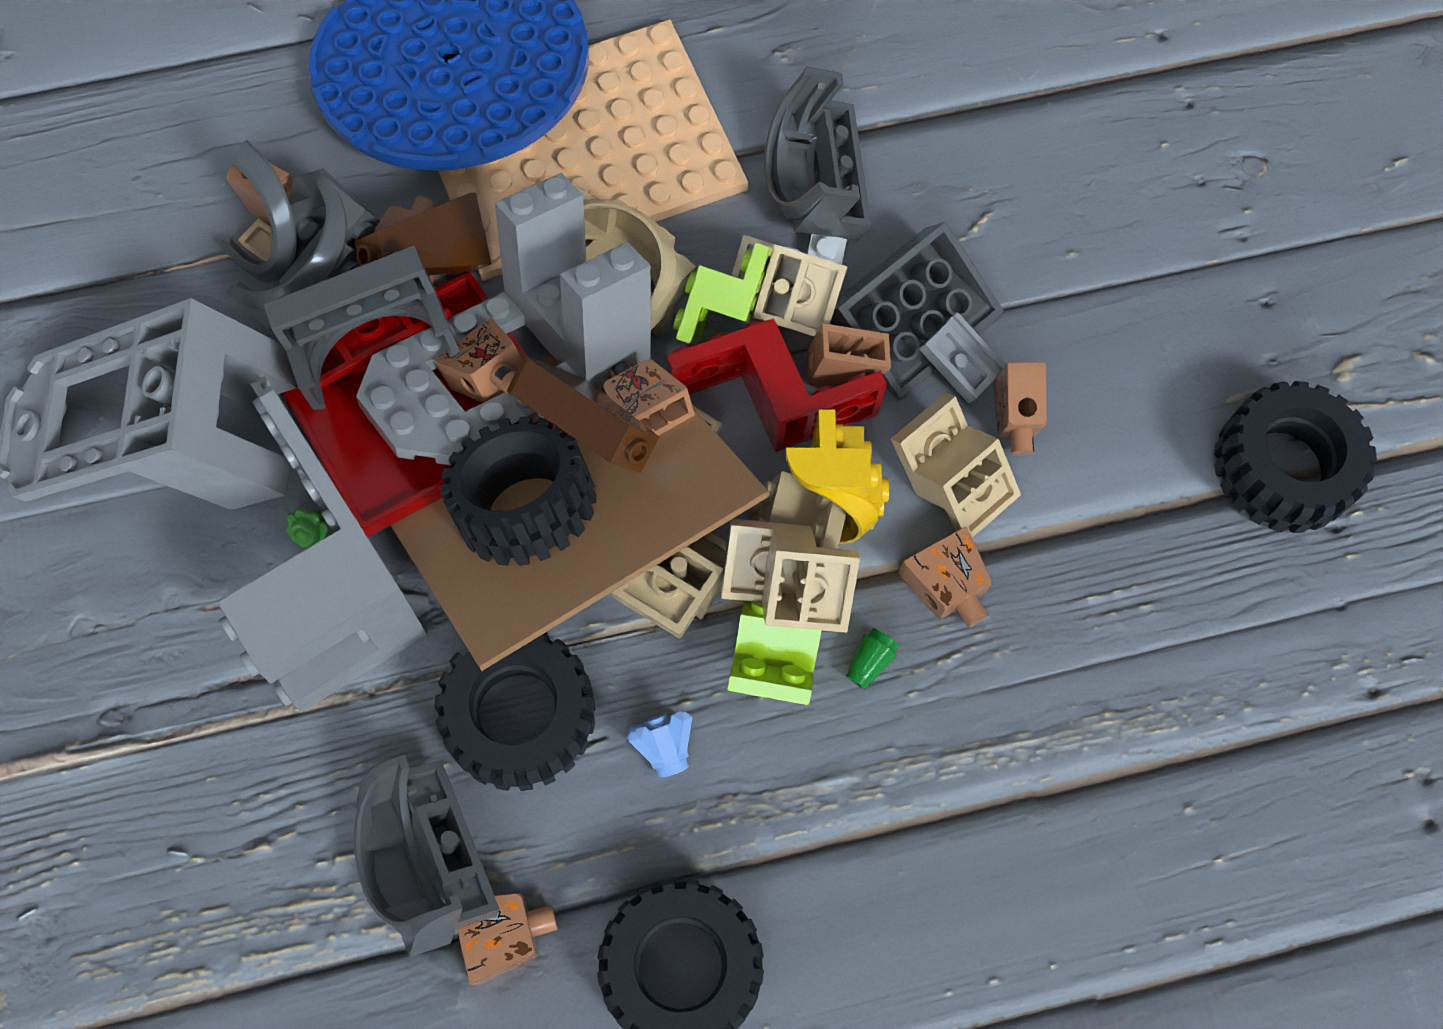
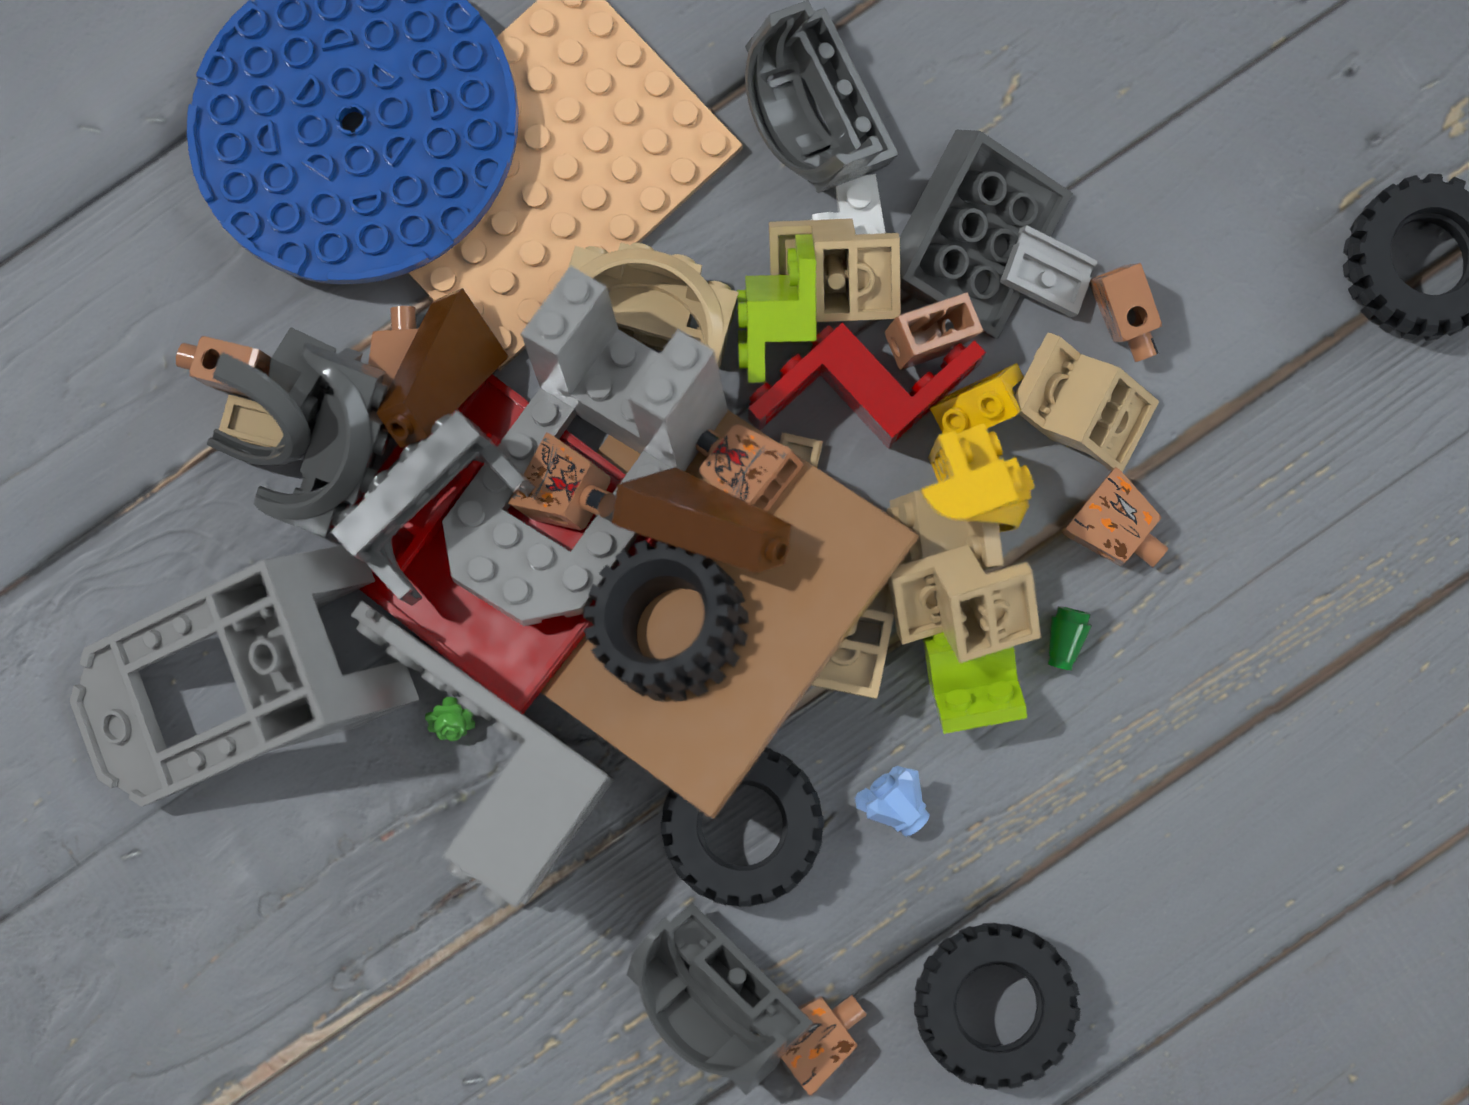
camera: 15 degrees left, 15 degrees up
none -> yellow bracket [930,363,1024,434]

